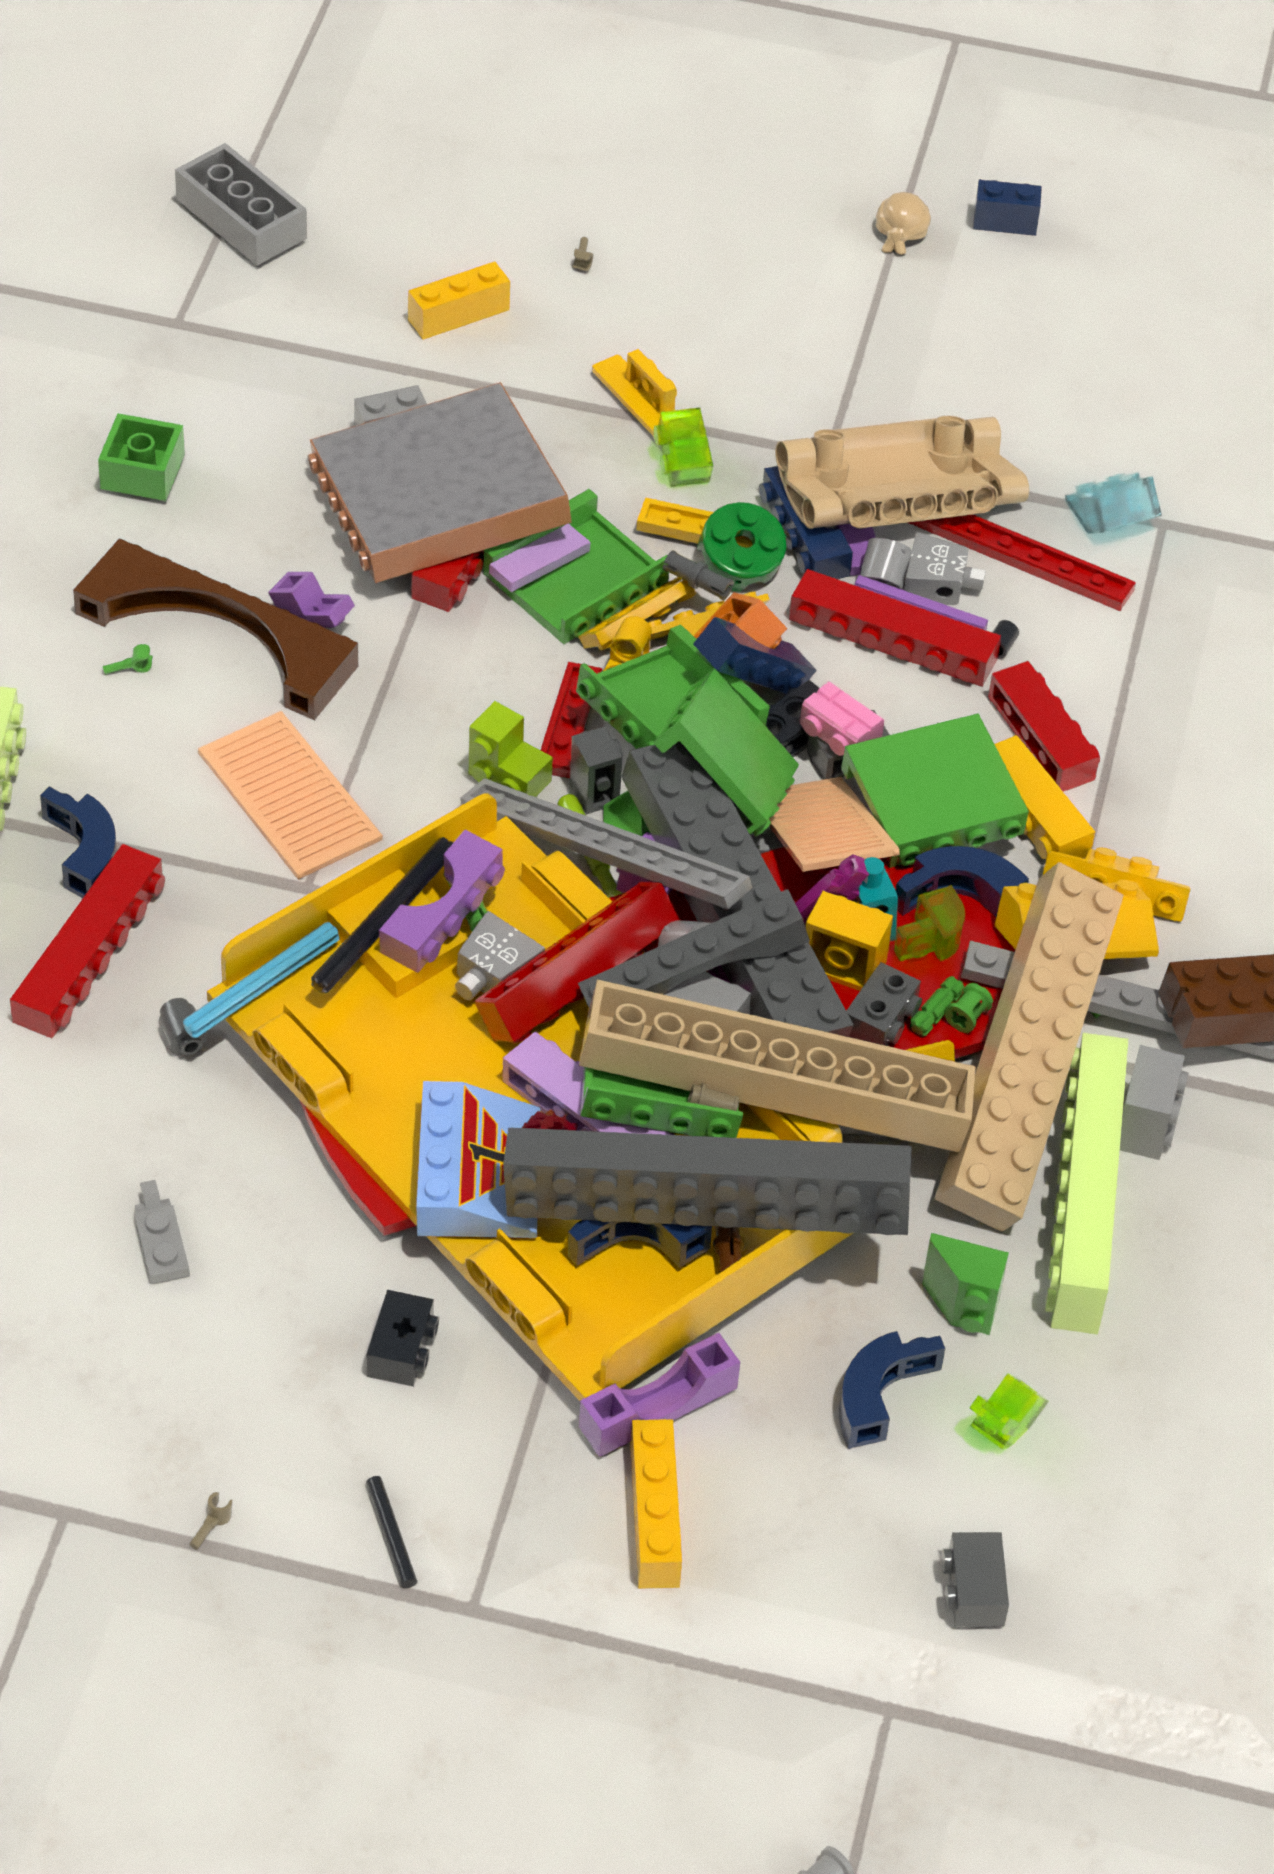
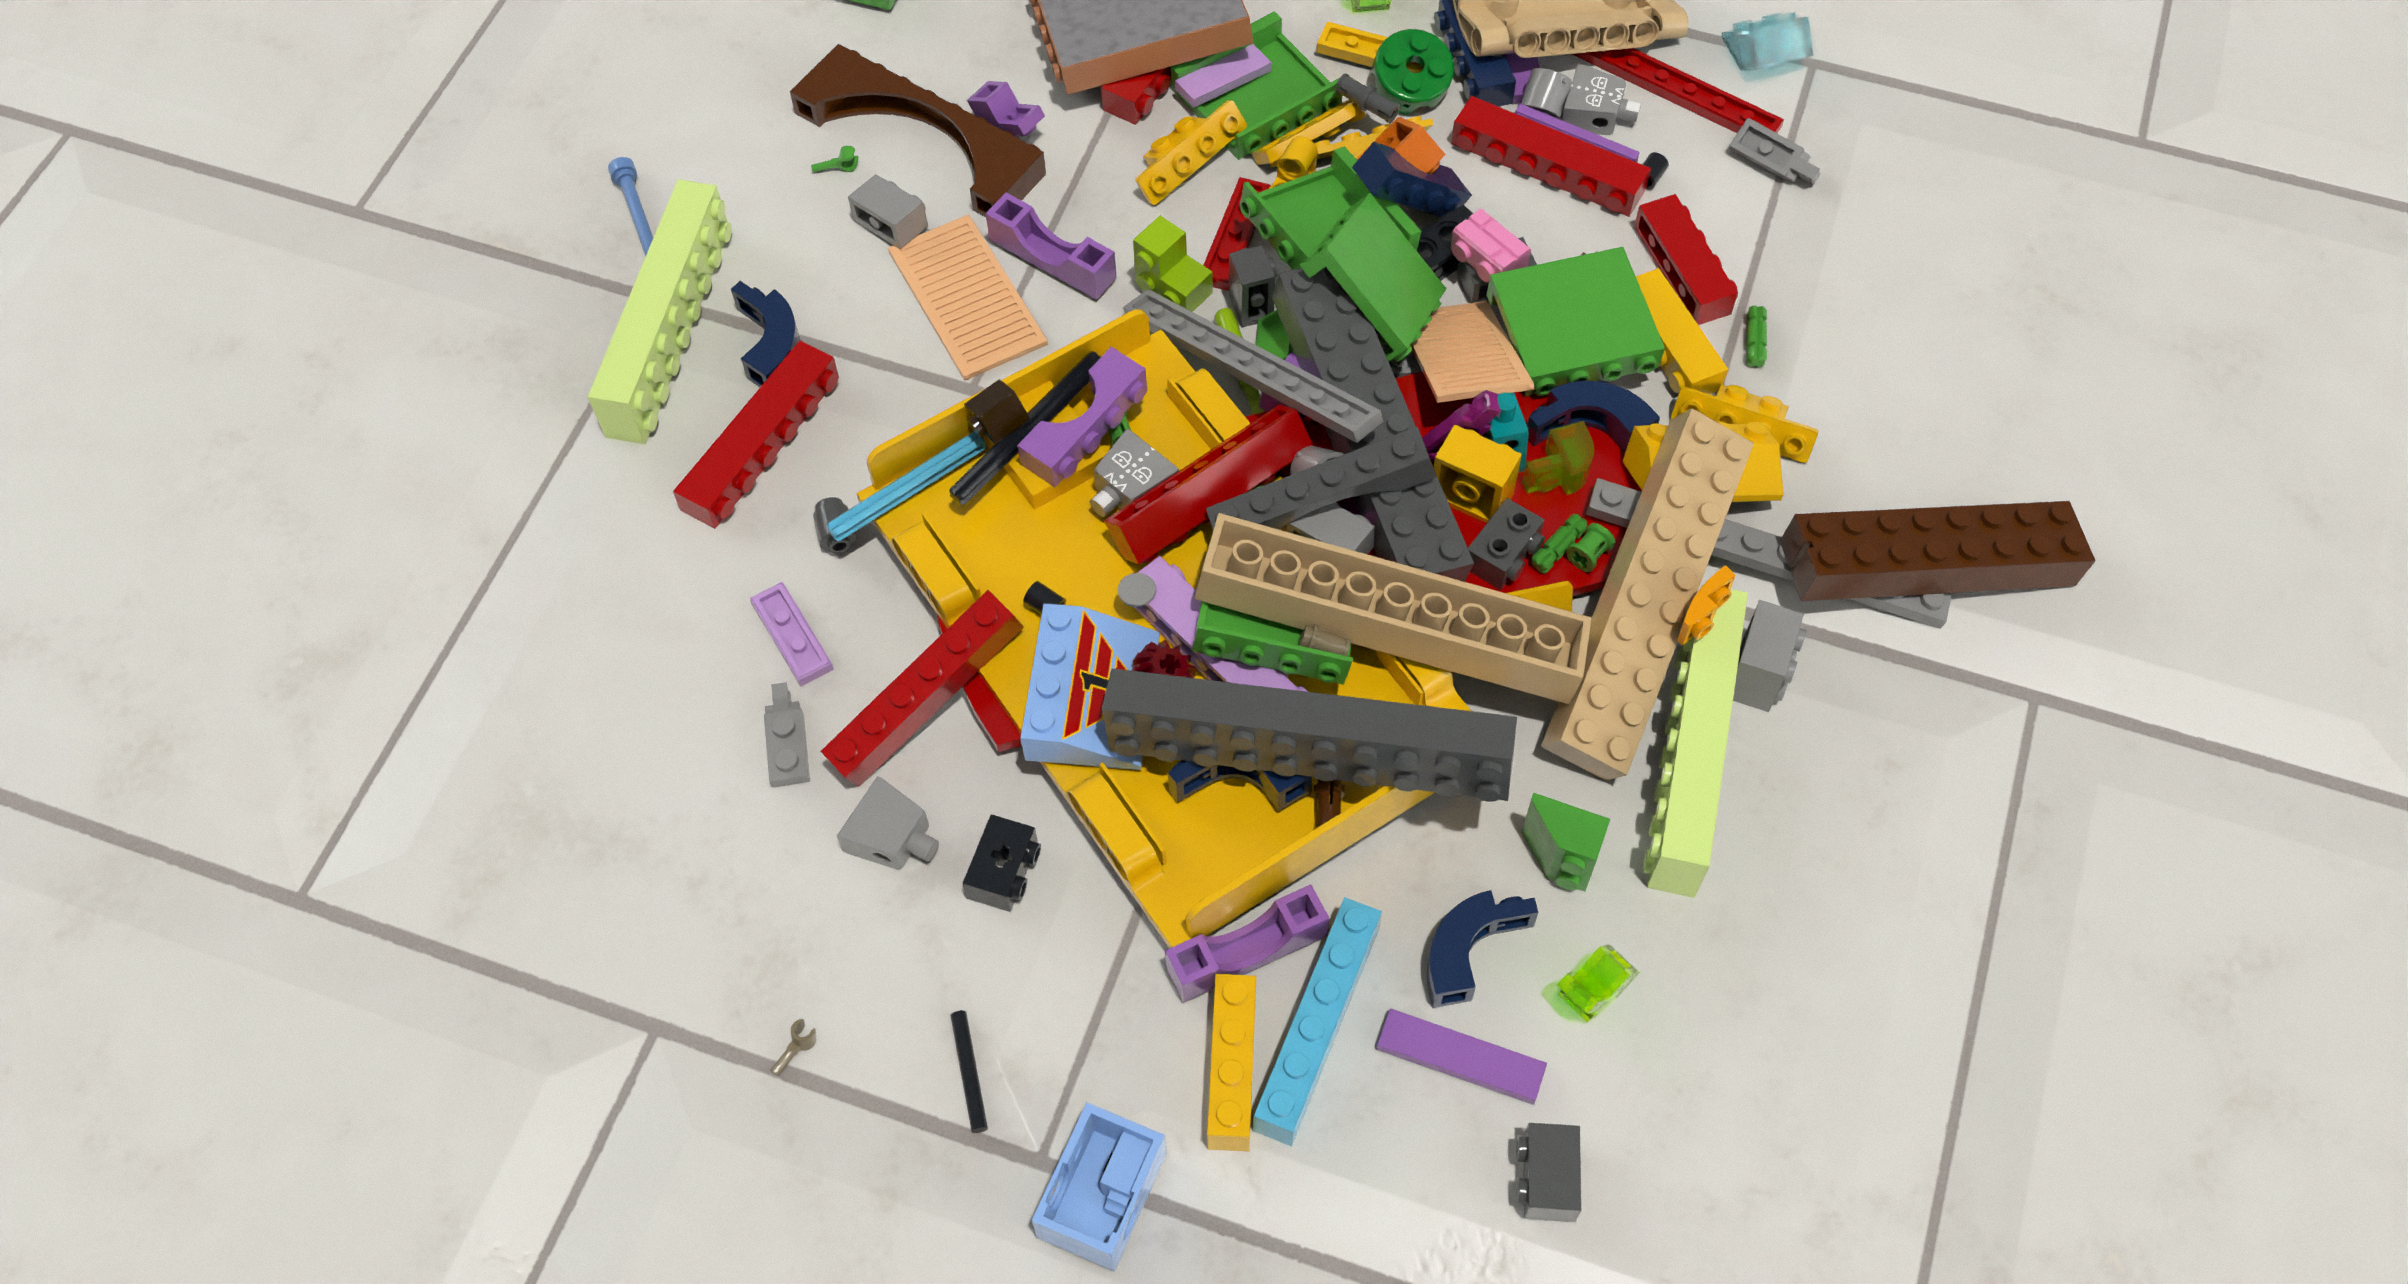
camera: 10 degrees right, 10 degrees up
none -> lavender tile [750,581,834,686]
none -> red brick [820,590,1024,787]
none -> light grey torso [837,776,939,870]
none -> light grey brick [848,174,928,249]
none -> dark brown brick [964,379,1030,444]
none -> medium lavender arch [986,192,1117,300]
none -> black hinge [1023,581,1066,615]
none -> light blue piece [1032,1102,1167,1272]
none -> light grey piece [1118,573,1156,607]
none -> yellow bracket [1135,100,1247,205]
none -> medium azure brick [1253,897,1382,1147]
none -> medium lavender tile [1376,1008,1547,1105]
none -> light orange slope [1677,565,1736,646]
none -> light grey hinge [1729,118,1821,185]
none -> bright green axle [1746,305,1767,368]

